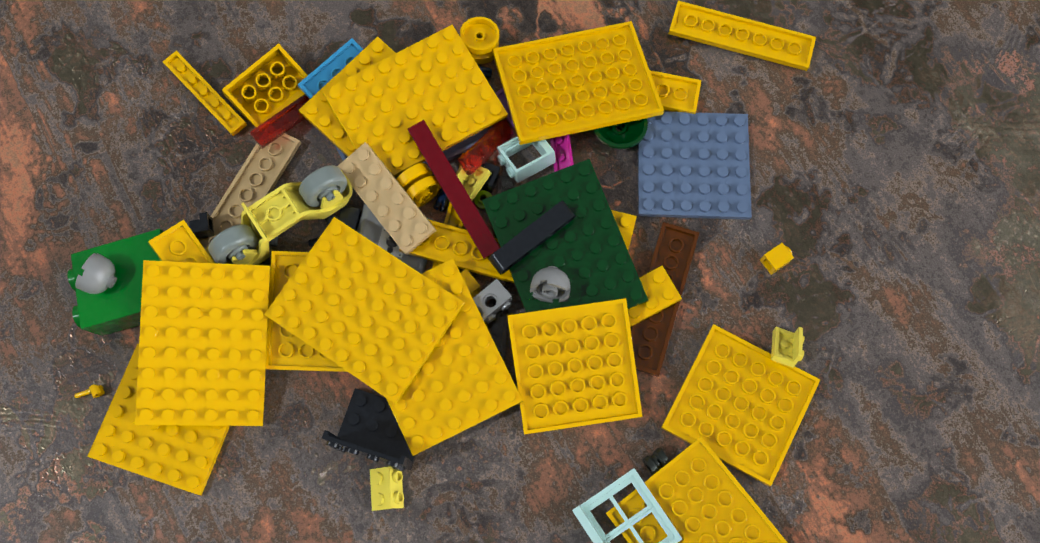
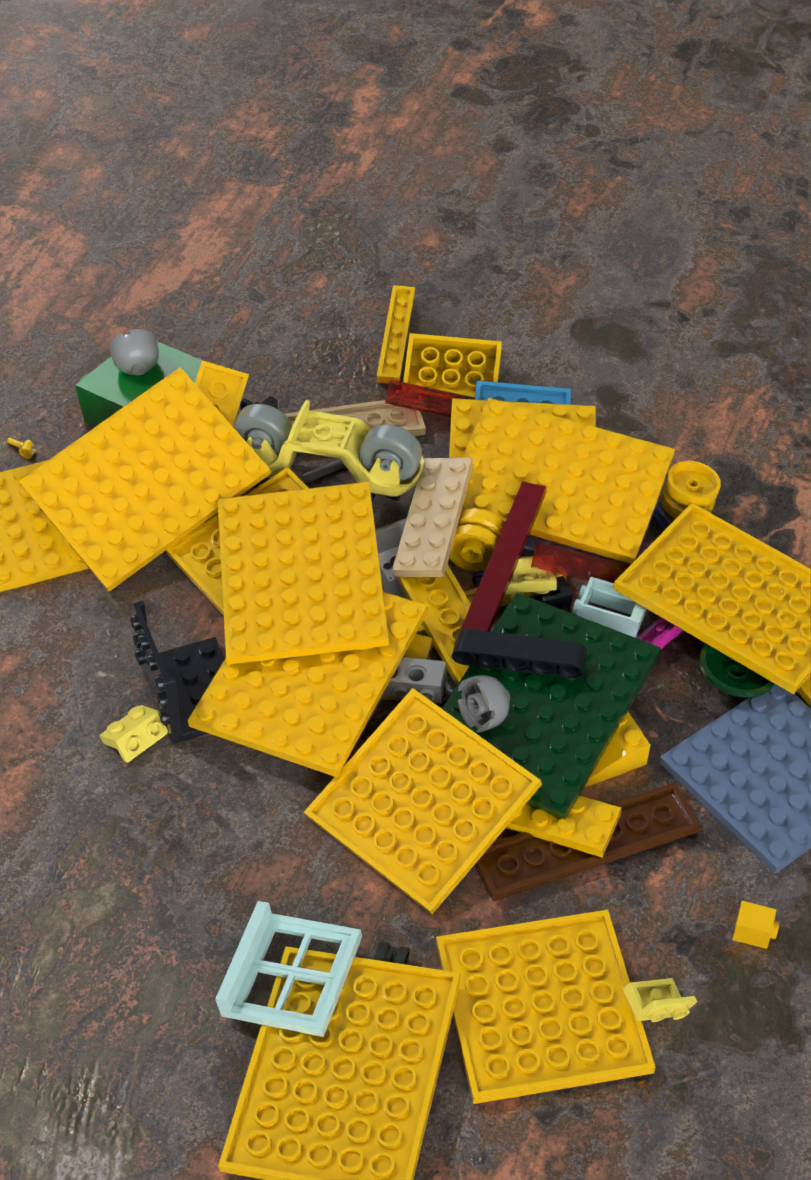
camera: 50 degrees right, 25 degrees down
black brick [338,206,362,231] -> none

